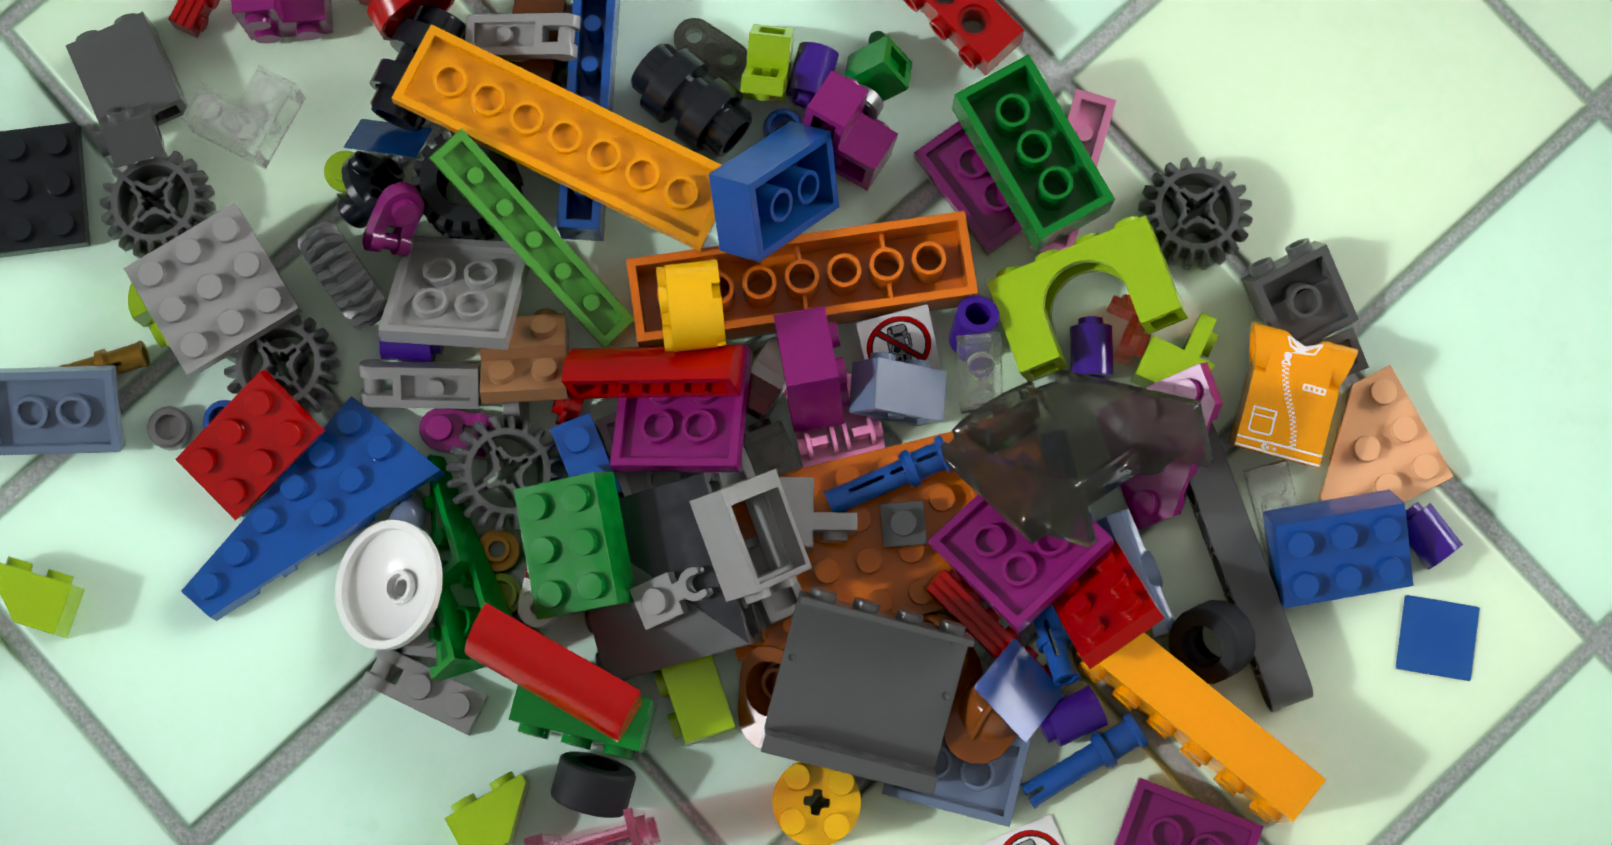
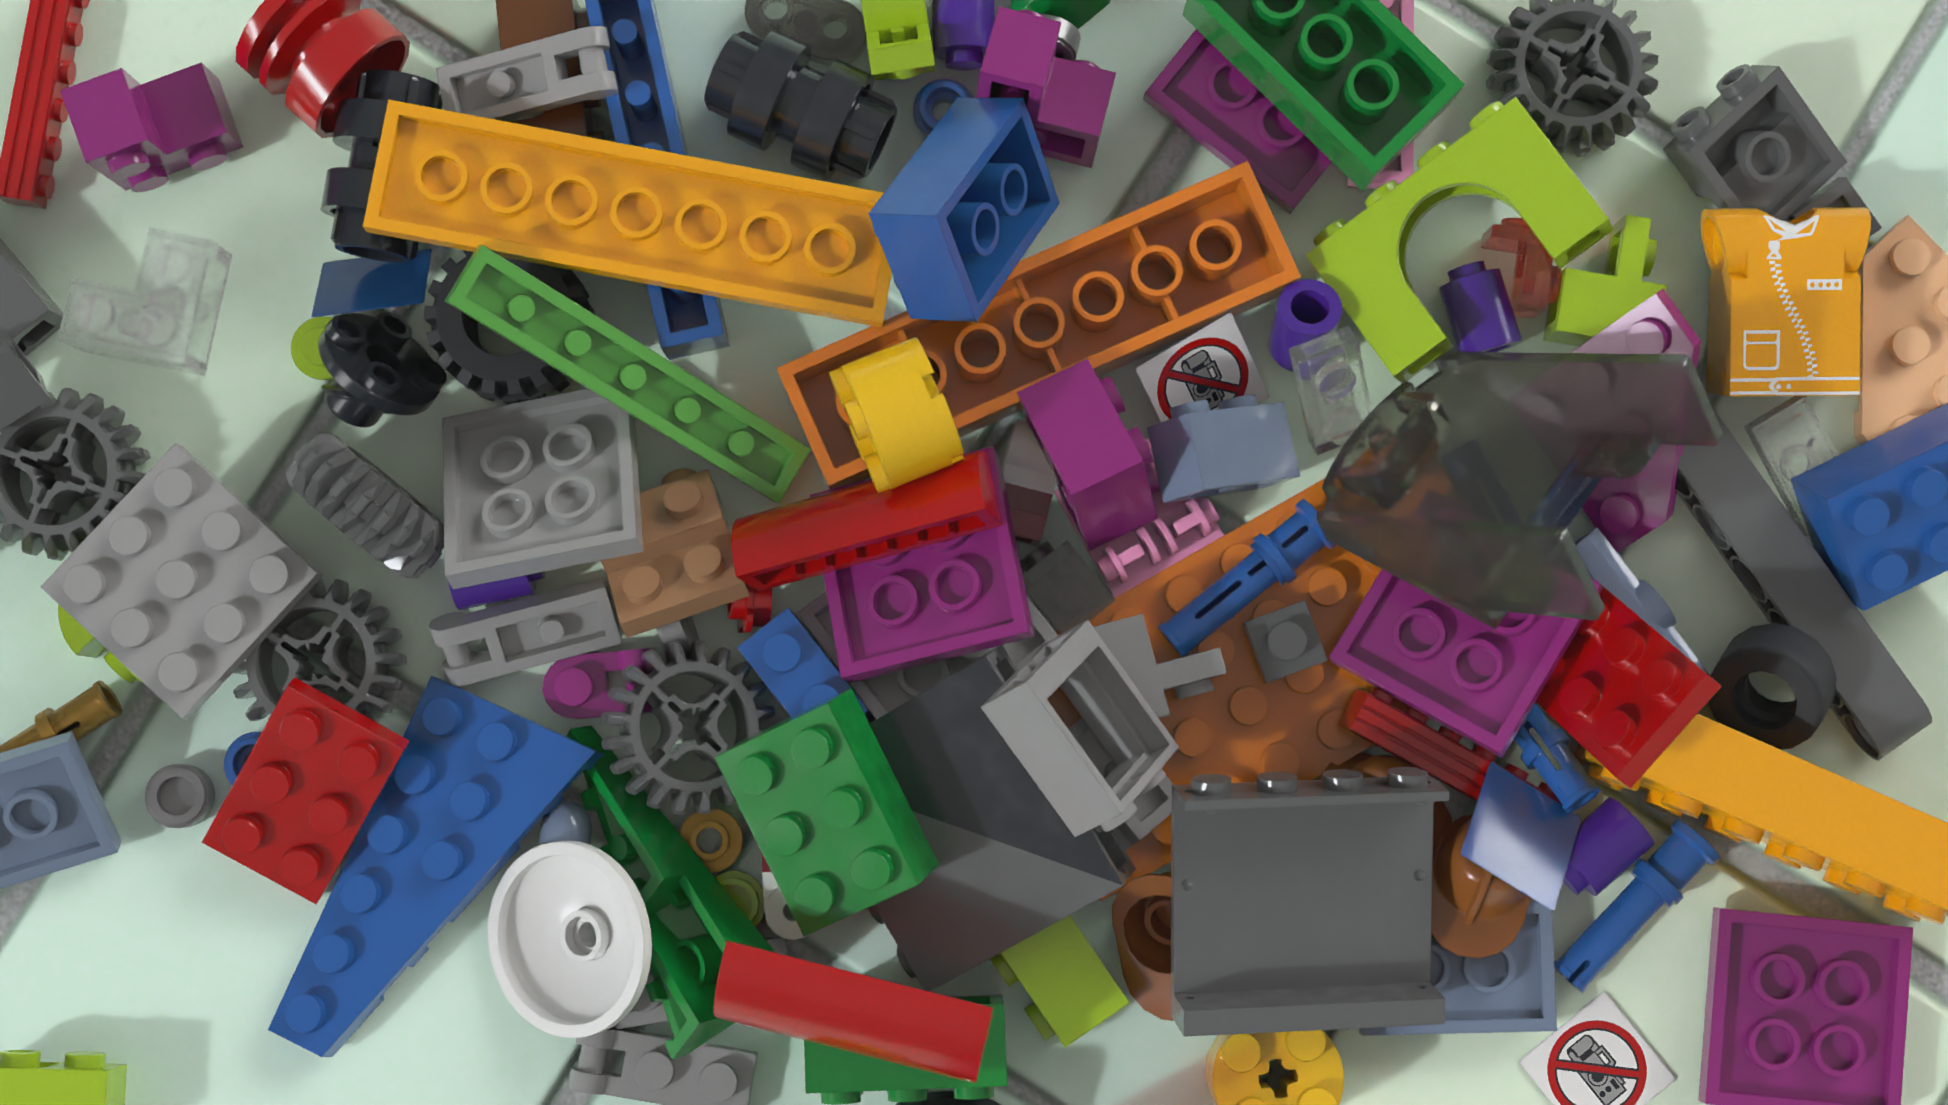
camera: 20 degrees left, 5 degrees up
magenta plate [362,182,425,257] -> none
light grey plate [629,567,713,630] -> none

